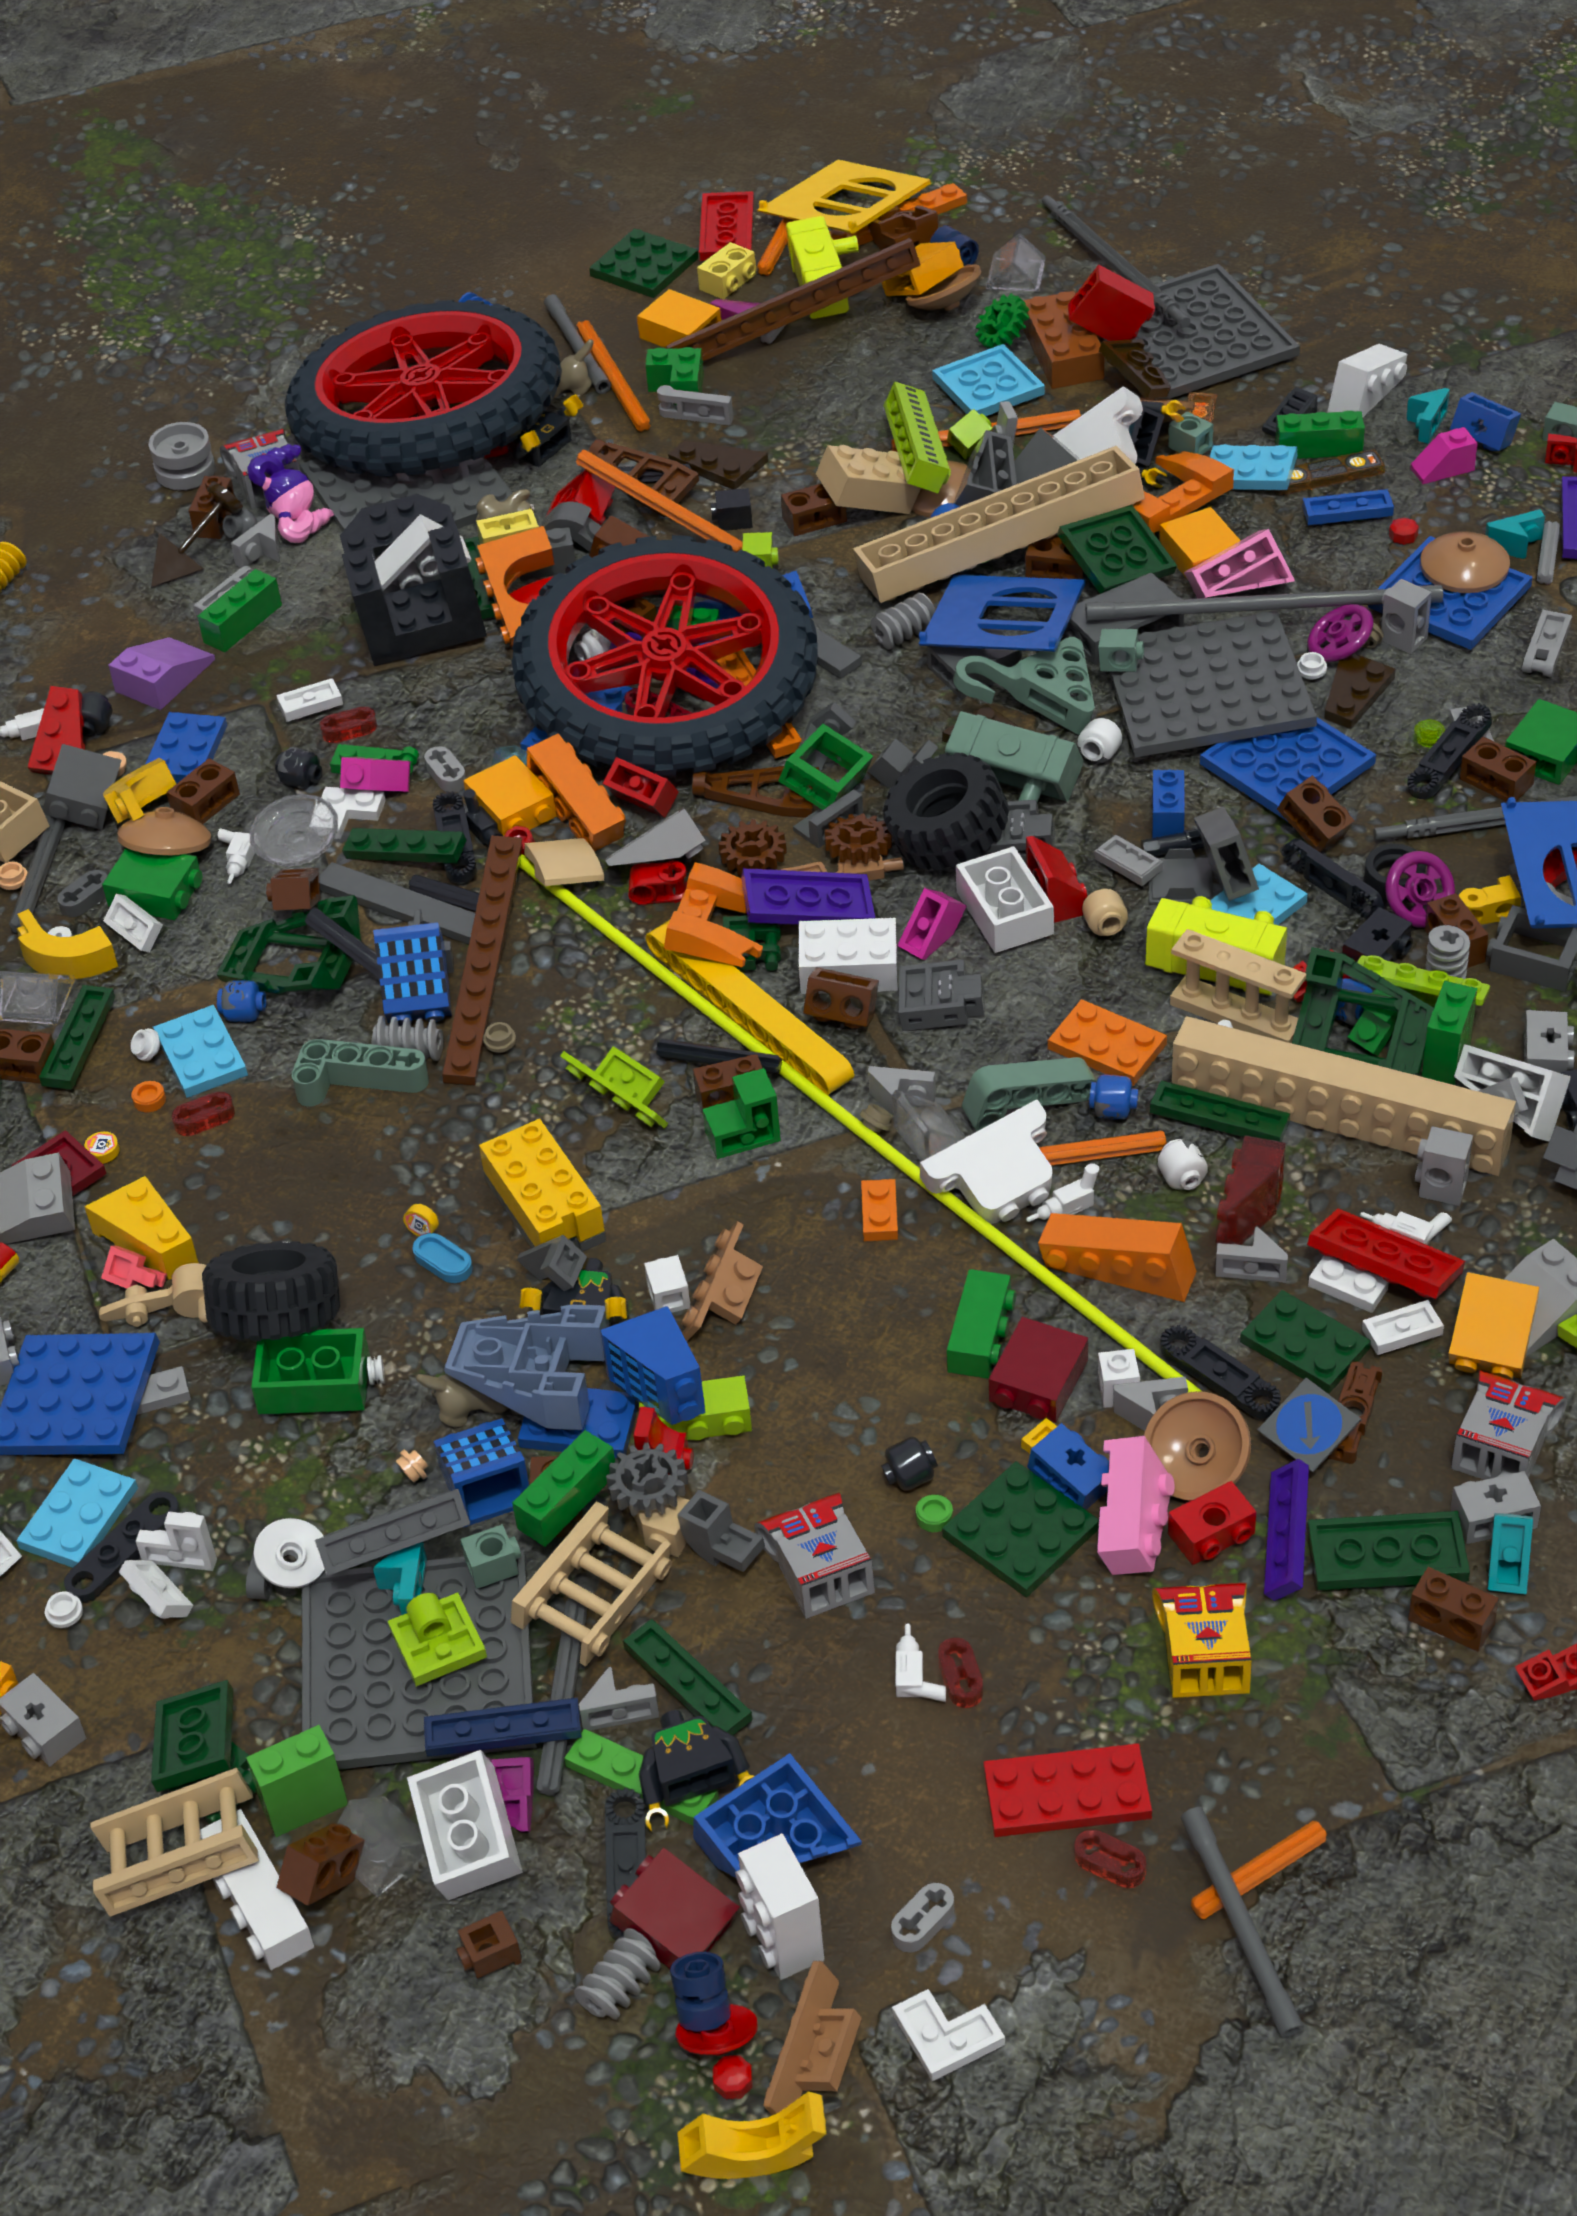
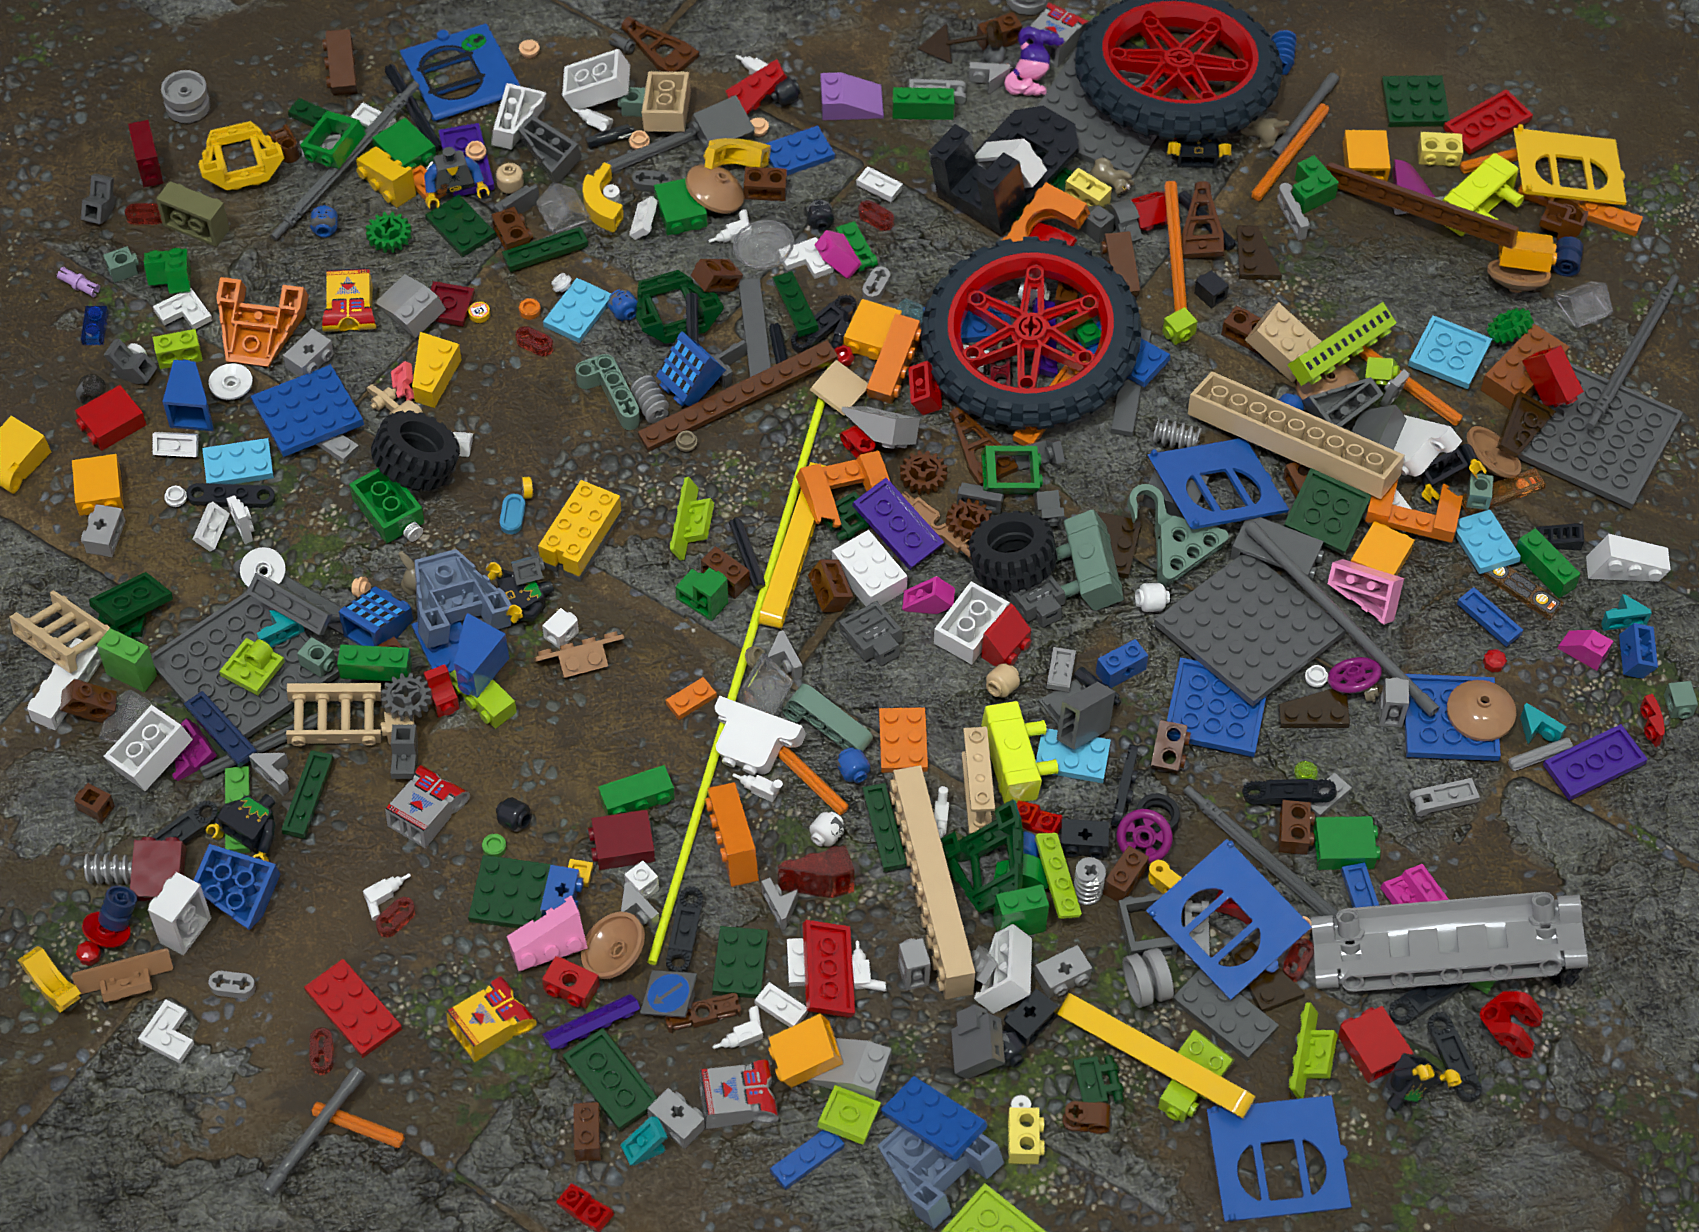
camera: 50 degrees right, 10 degrees up
sand green brick [1098,629,1144,672] -> none
none -> white piece [713,1006,763,1049]

